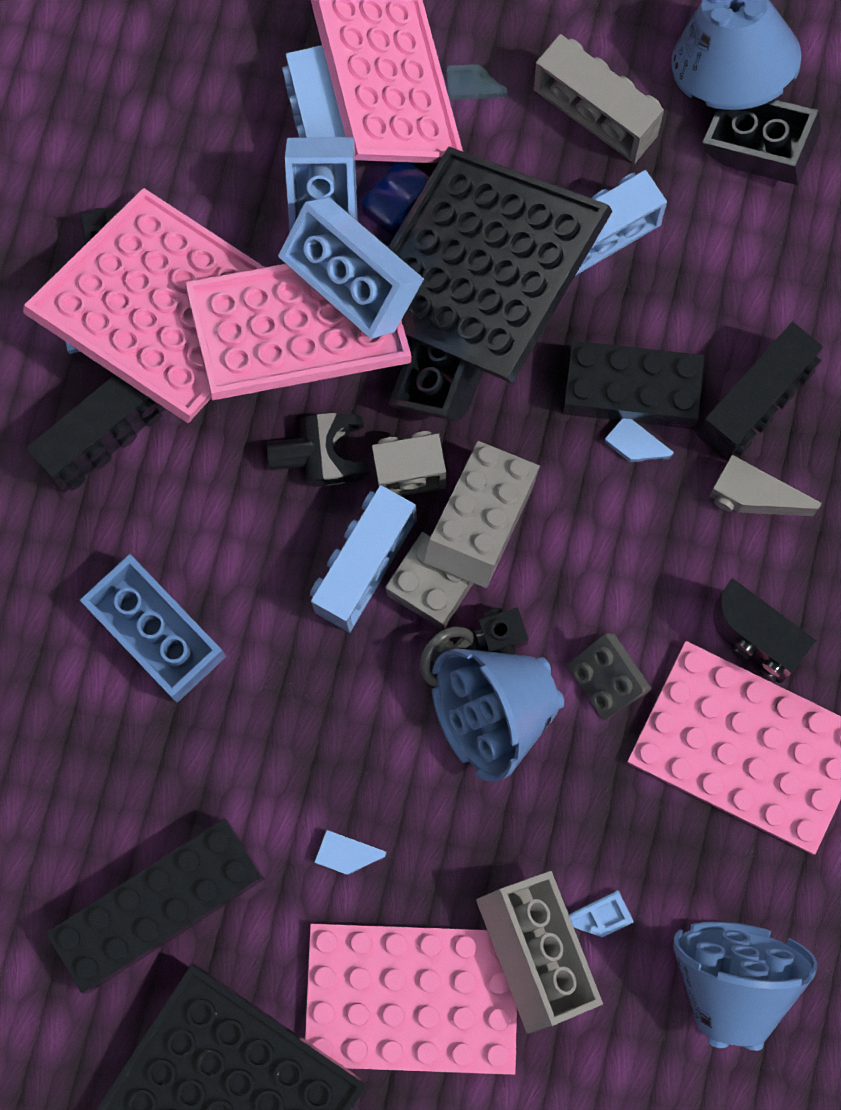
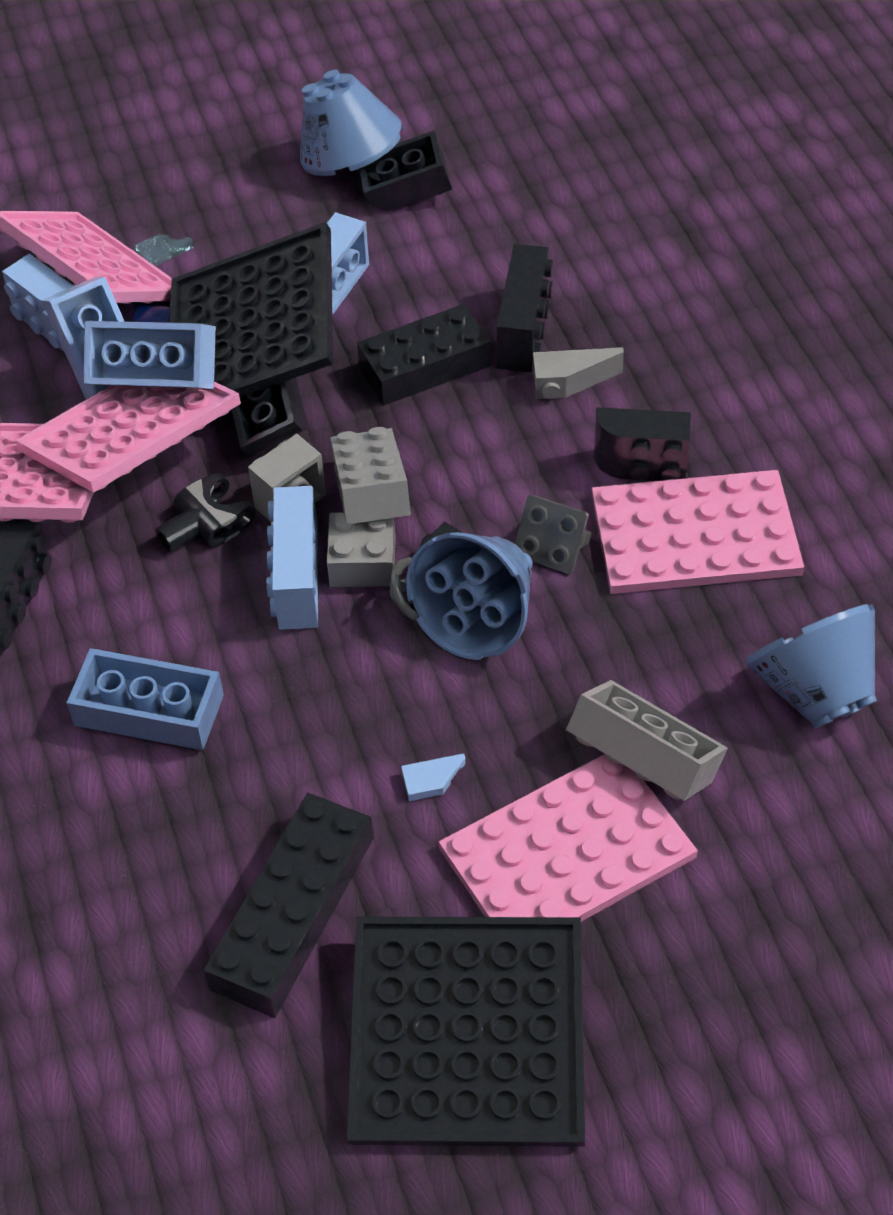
camera: 35 degrees left, 25 degrees down
light grey brick [534,34,664,164] -> none
light blue tile [569,891,634,937] -> none
light blue tile [604,418,674,462] -> none

